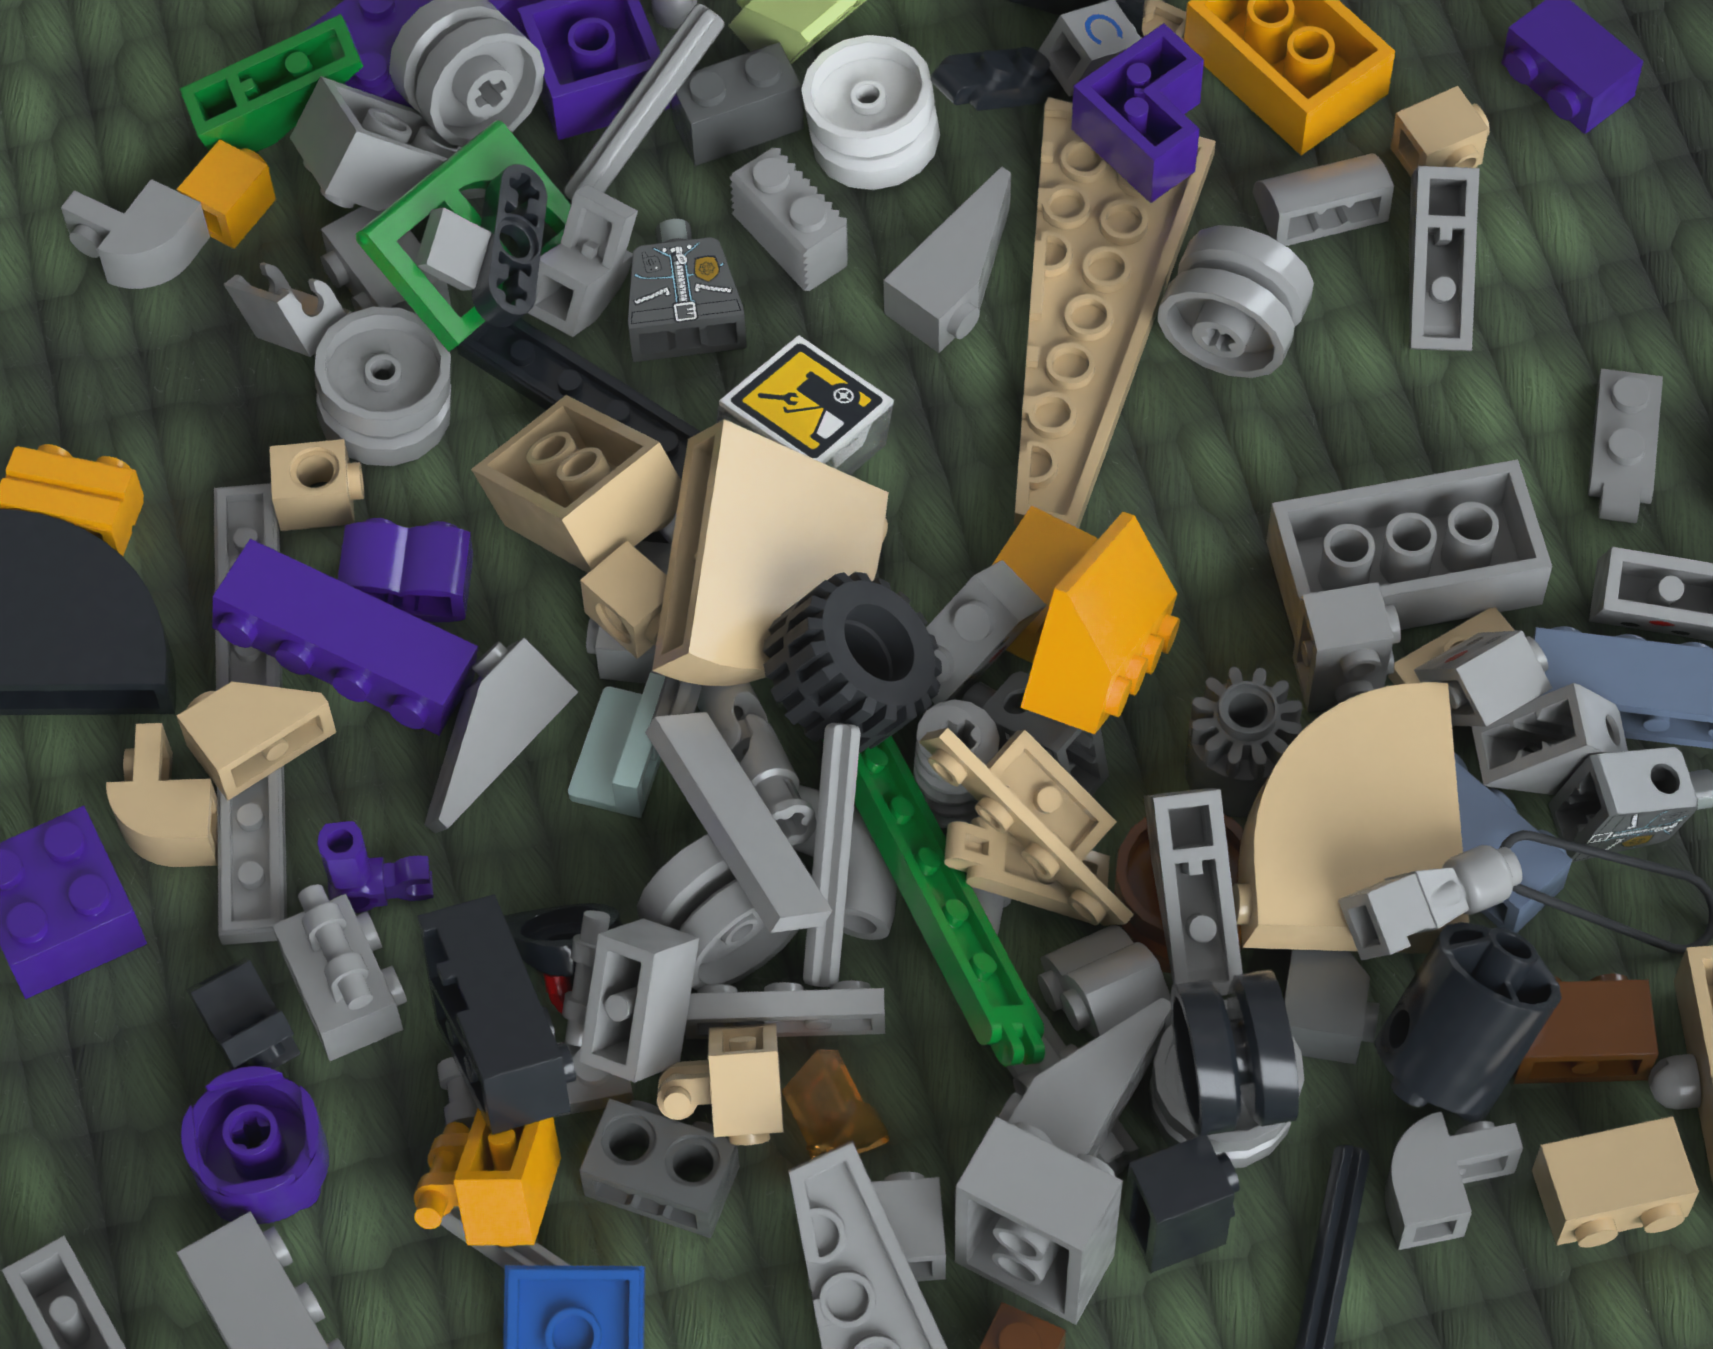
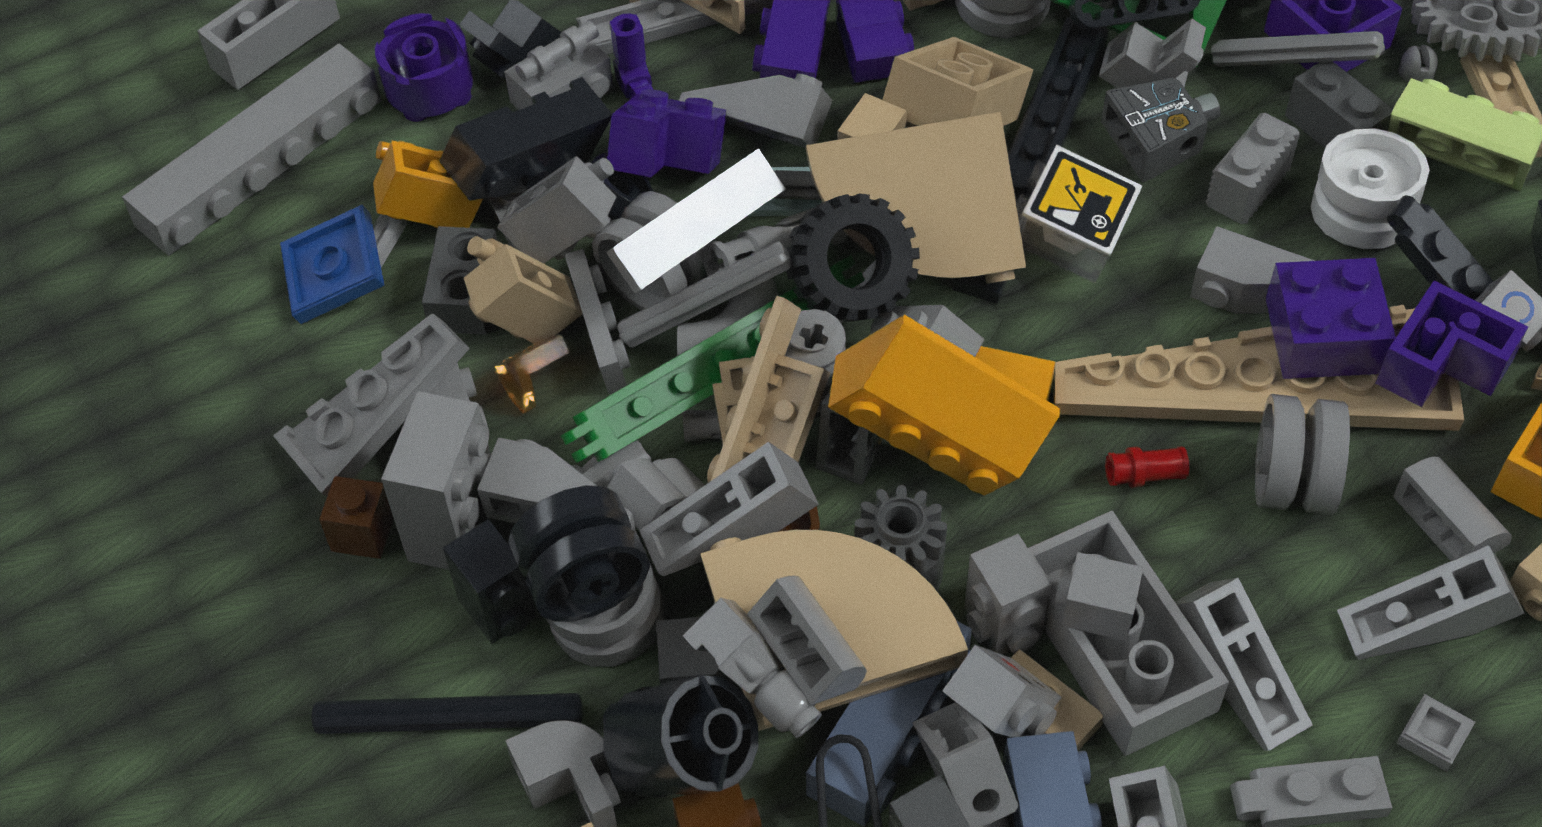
camera: 75 degrees right, 5 degrees down
none -> dark purple brick [607,89,726,177]
none -> light grey brick [747,576,867,705]
none -> light grey brick [1055,552,1144,641]
none -> red pin [1105,446,1189,488]
none -> light grey slope [1175,578,1313,751]
none -> dark purple brick [1266,258,1396,379]
none -> light grey tile [1396,694,1475,772]

